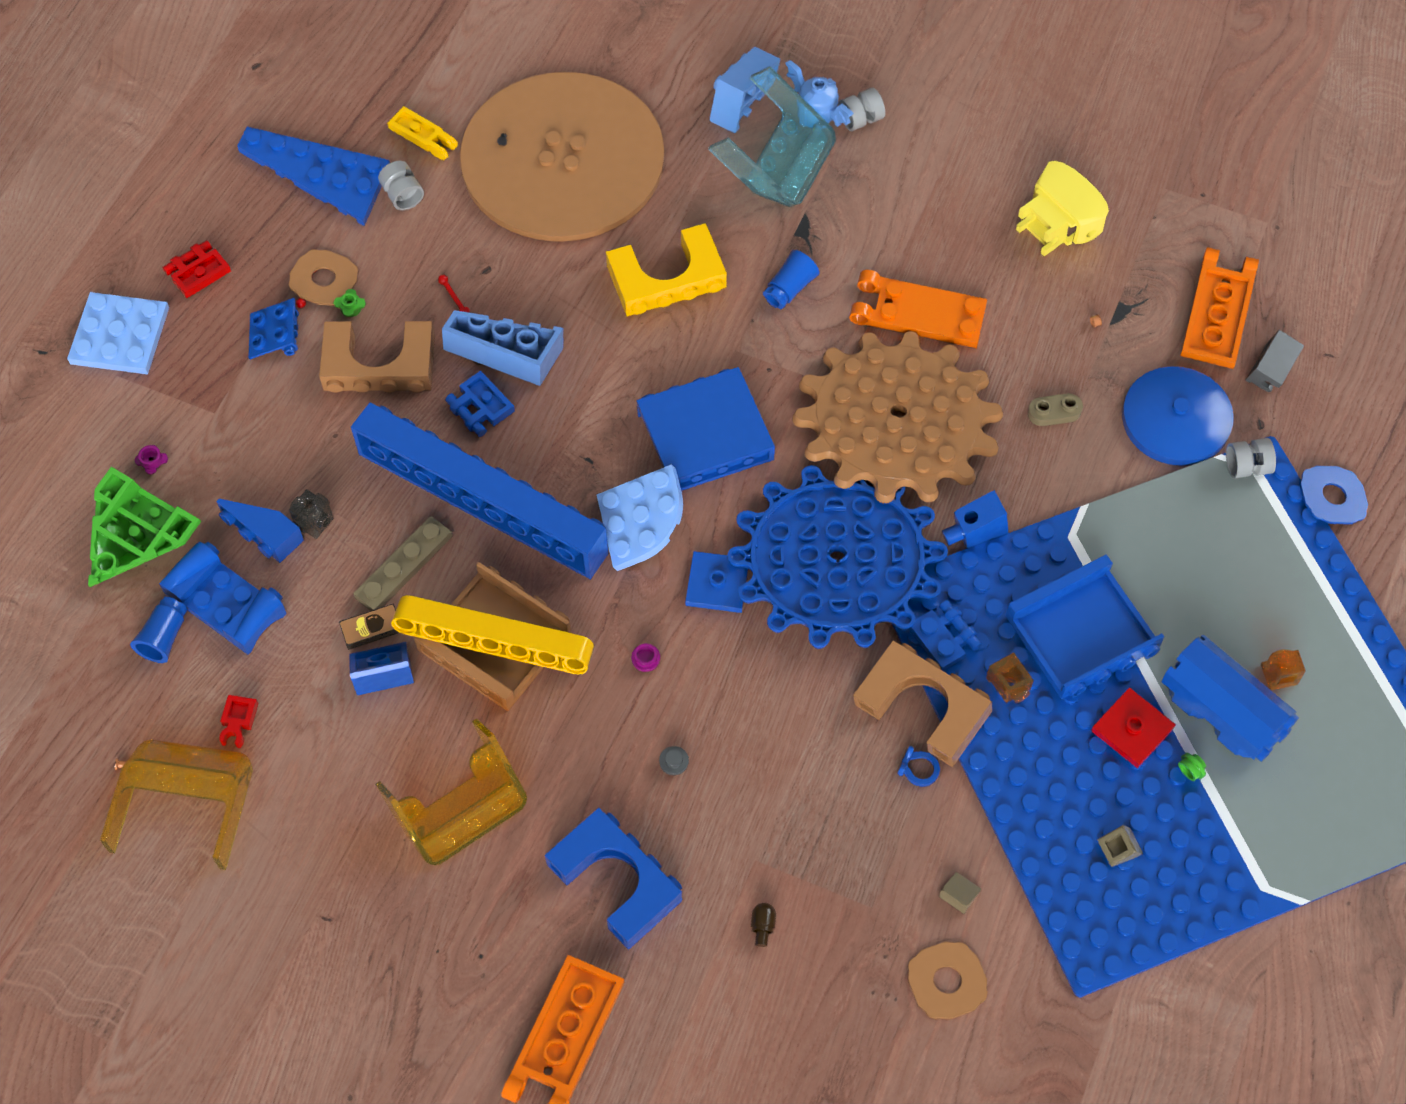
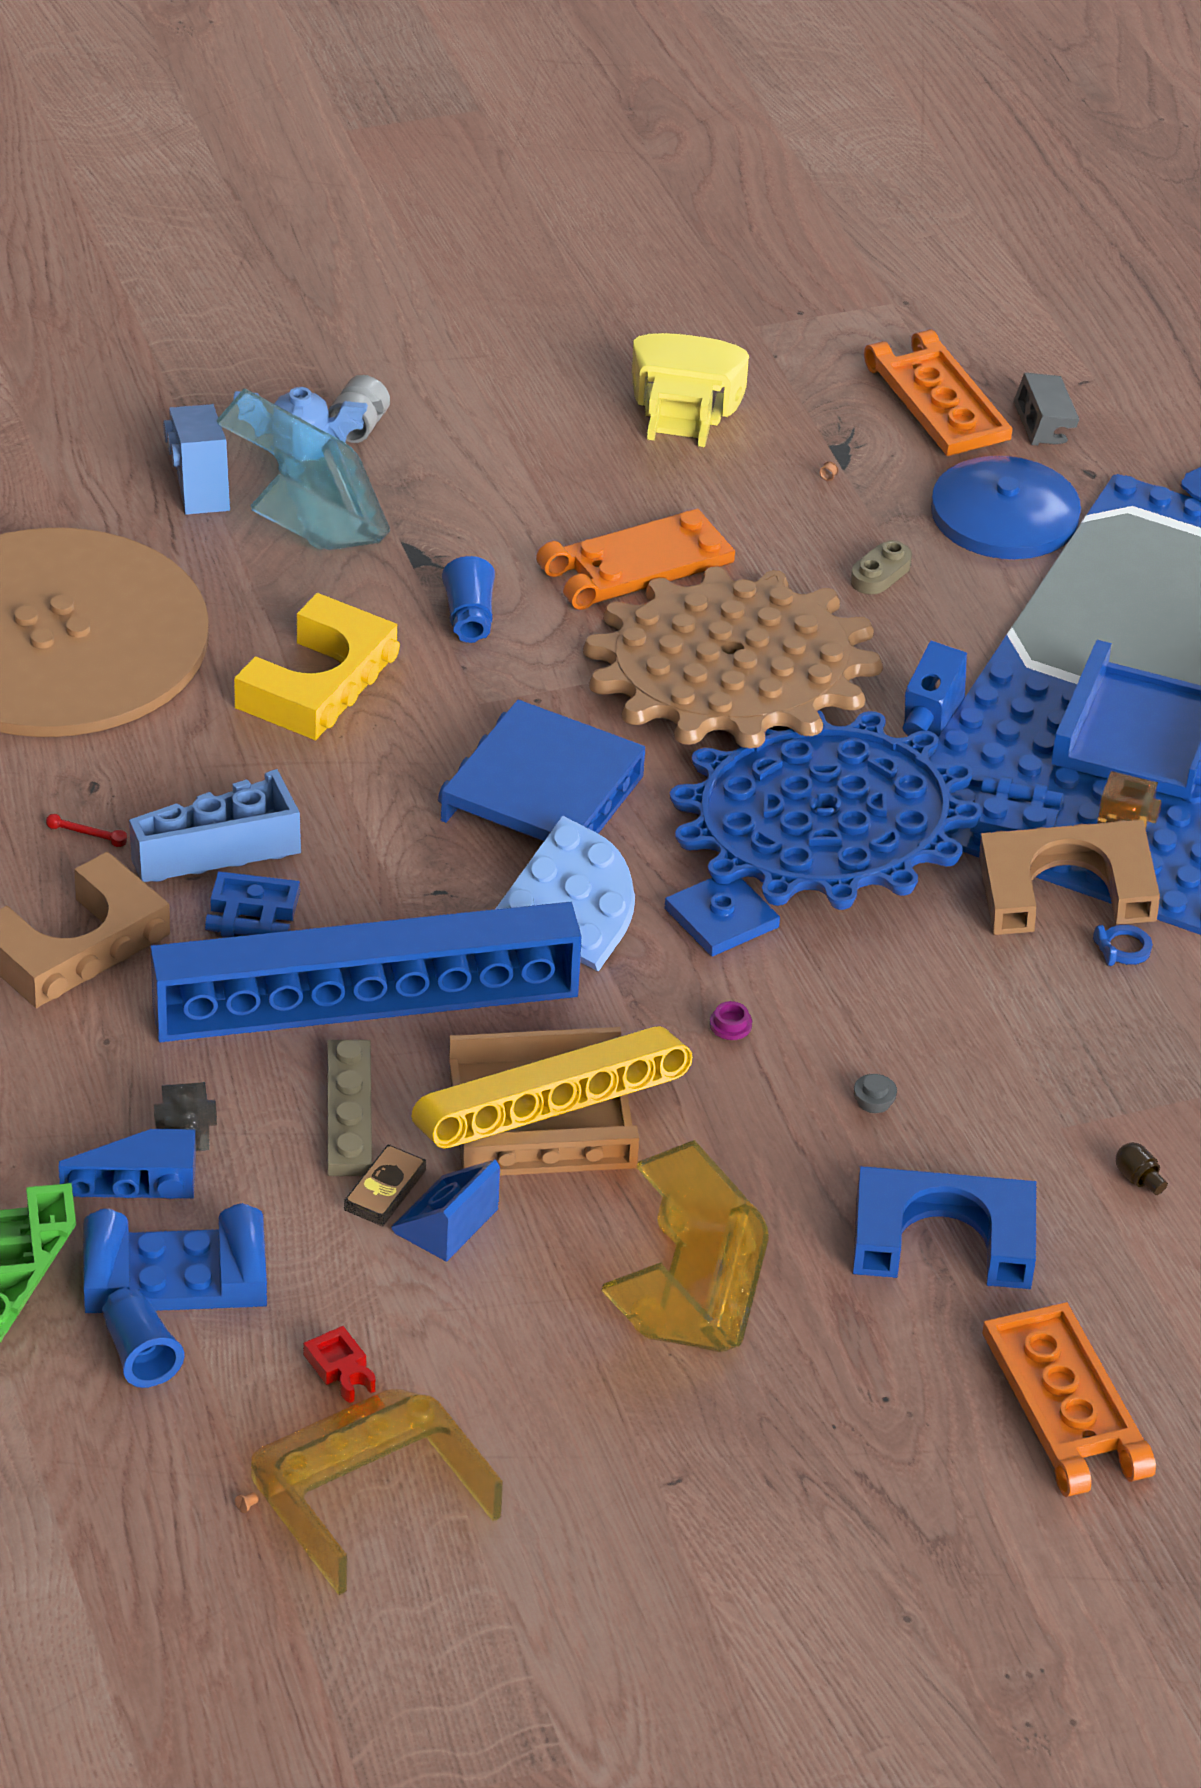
camera: 45 degrees left, 20 degrees down
light grey wheel [1226,438,1276,479] -> none

